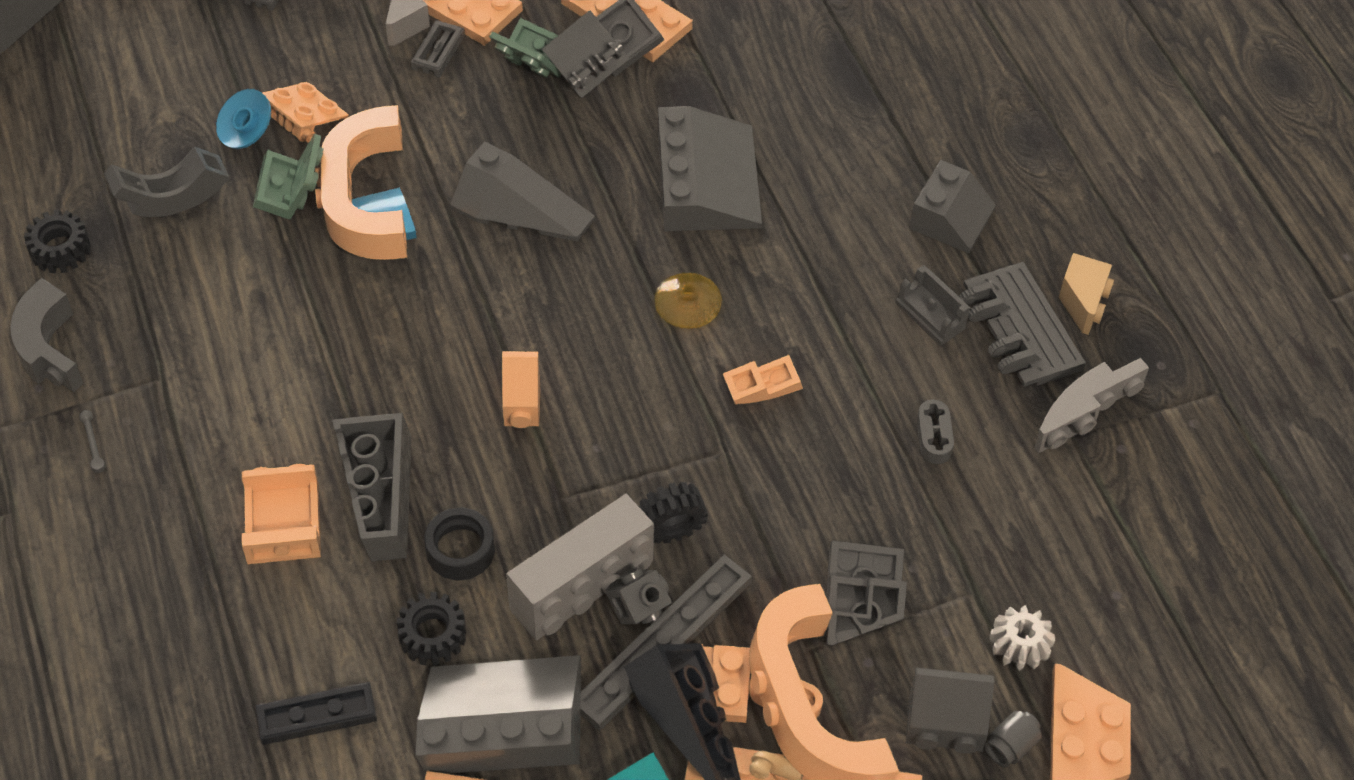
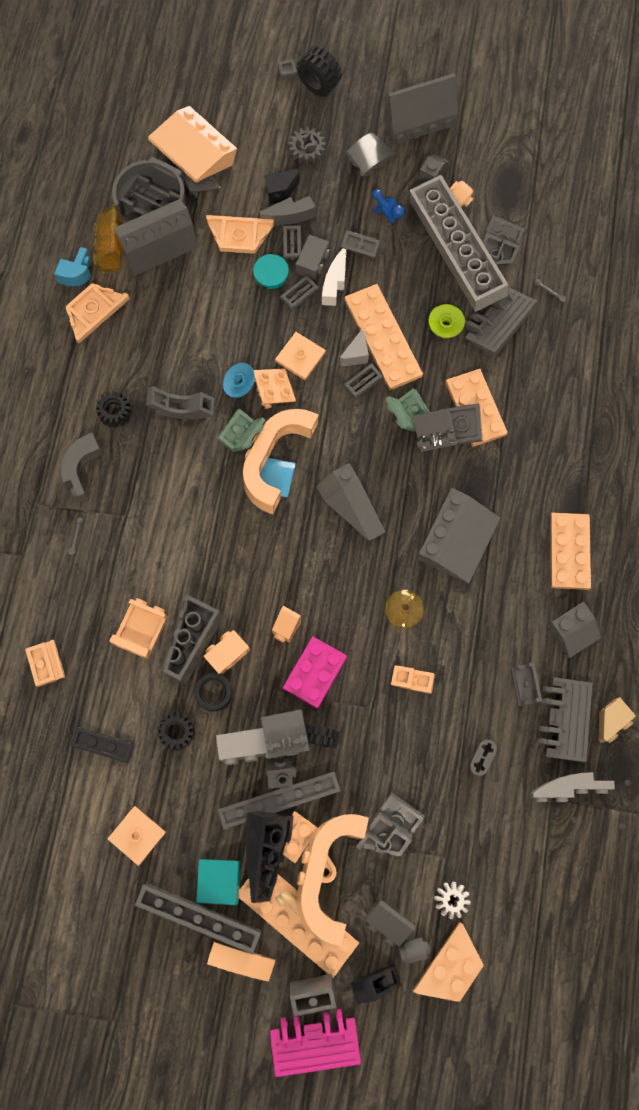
camera: 30 degrees right, 20 degrees up
dark grey slope [415,655,581,774] -> none
none -> light nougat plate [25,640,65,687]
none -> light nougat brick [204,630,250,675]
none -> dark grey hinge [261,710,309,759]
none -> light nougat plate [275,332,326,381]
none -> dark pink brick [283,637,347,710]
none -> light nougat plate [550,513,591,590]

